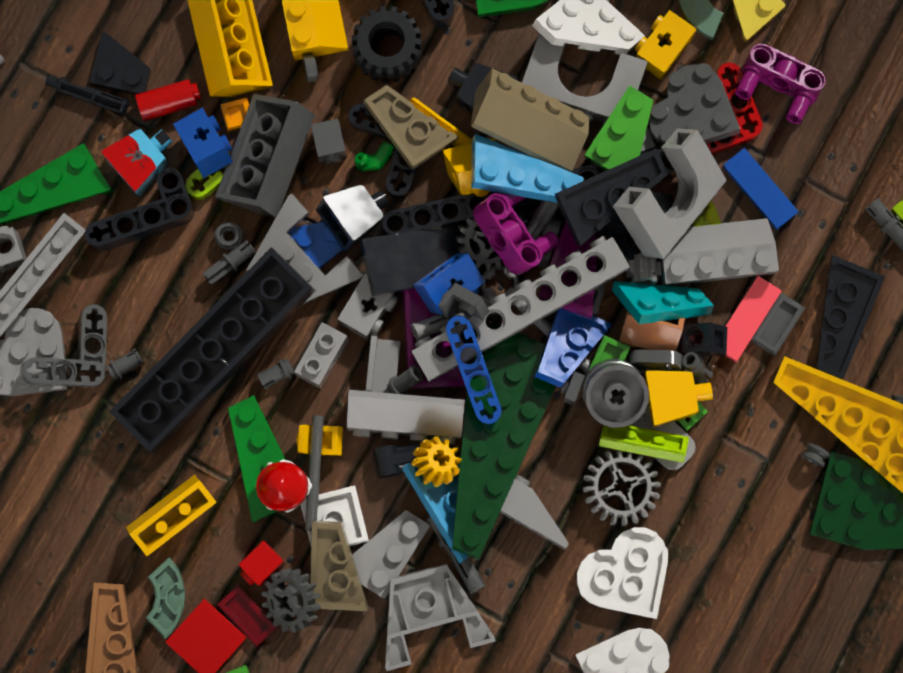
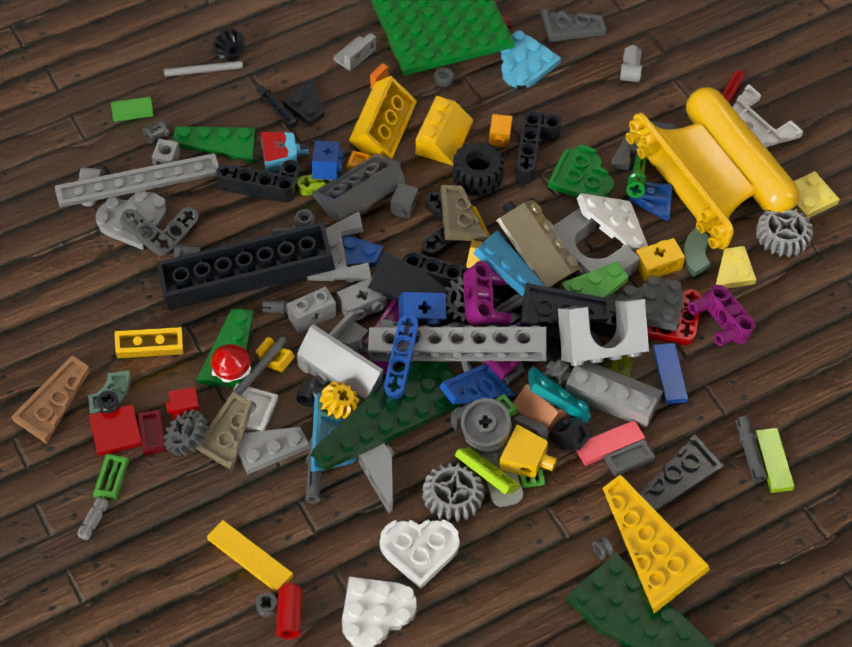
camera: 30 degrees right, 25 degrees down
red brick [135,79,201,121] -> none
dark grey tile [302,54,318,83] -> none
torso [315,185,388,253] -> none
green arm [354,141,395,172] -> none
light grey wing [385,564,495,671] -> none
dark grey bracket [439,283,490,320] -> none
dark grey pin [682,352,713,383] -> none
none -> black bush [98,391,119,413]

